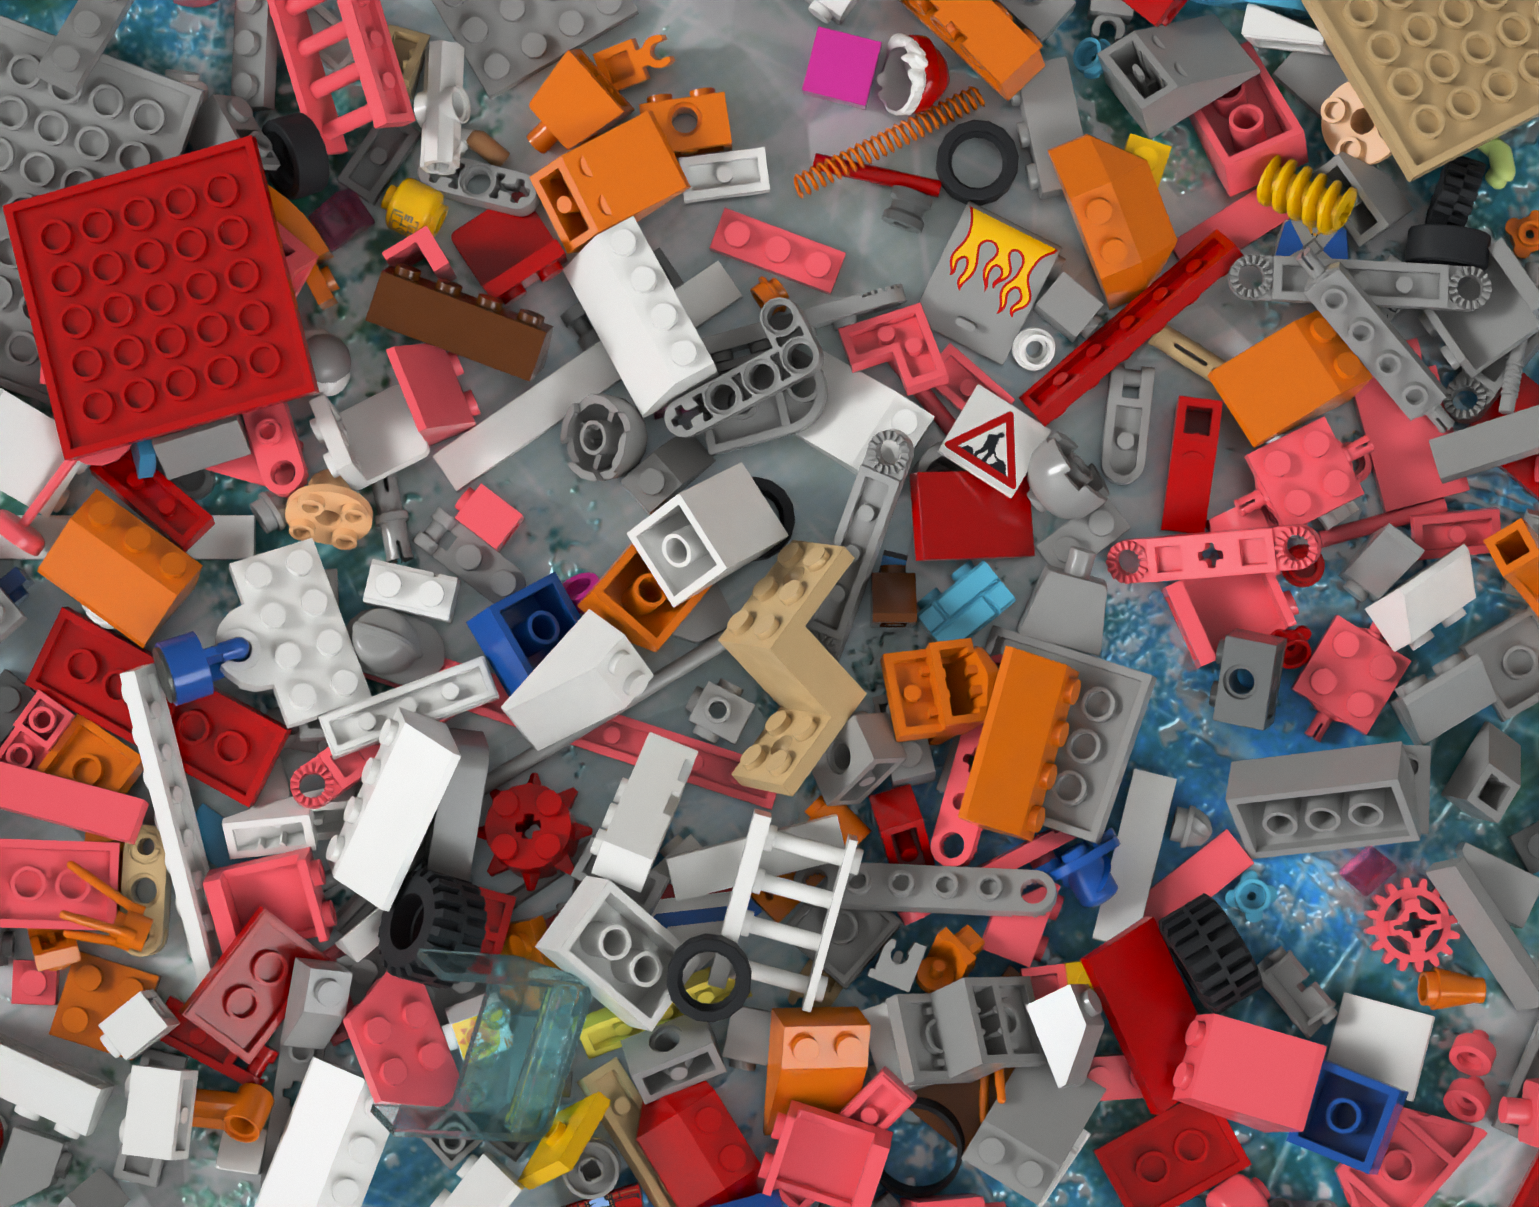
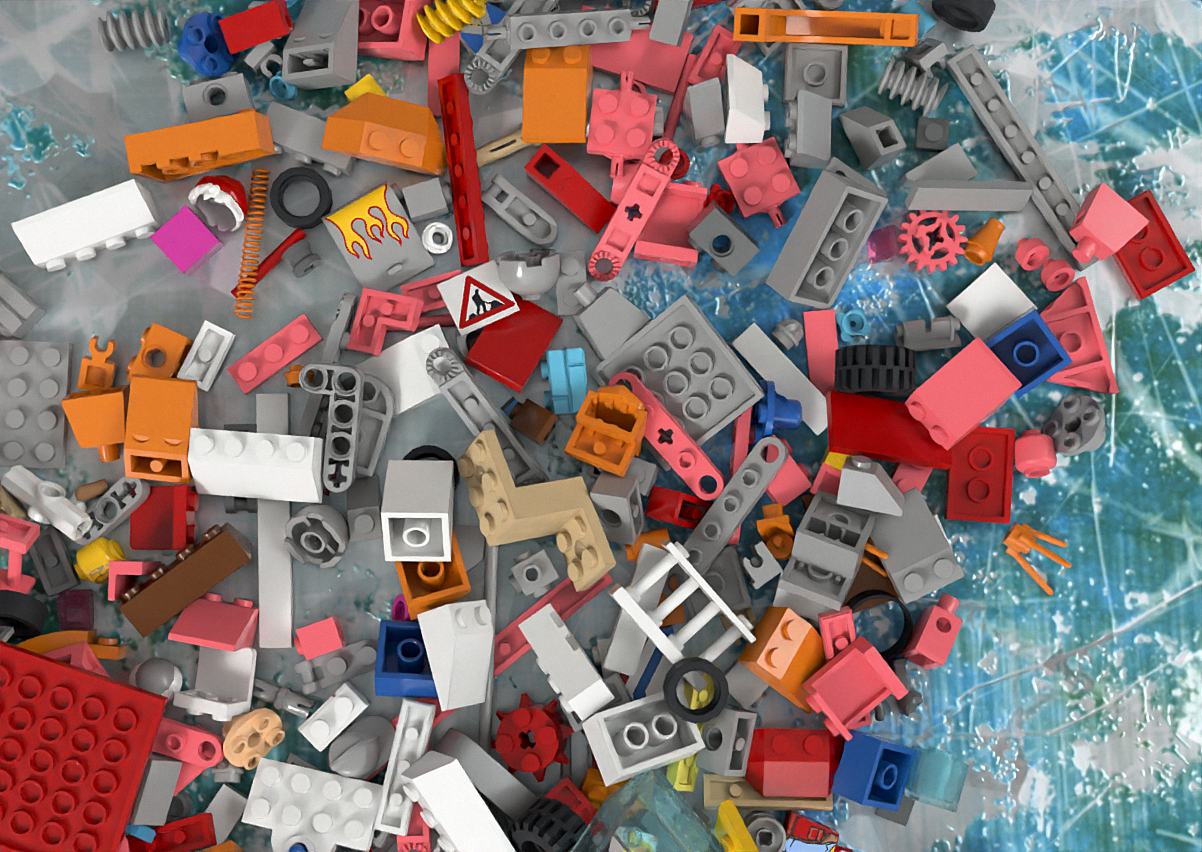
camera: 65 degrees left, 0 degrees up
orange slope [958,646,1081,842] -> none

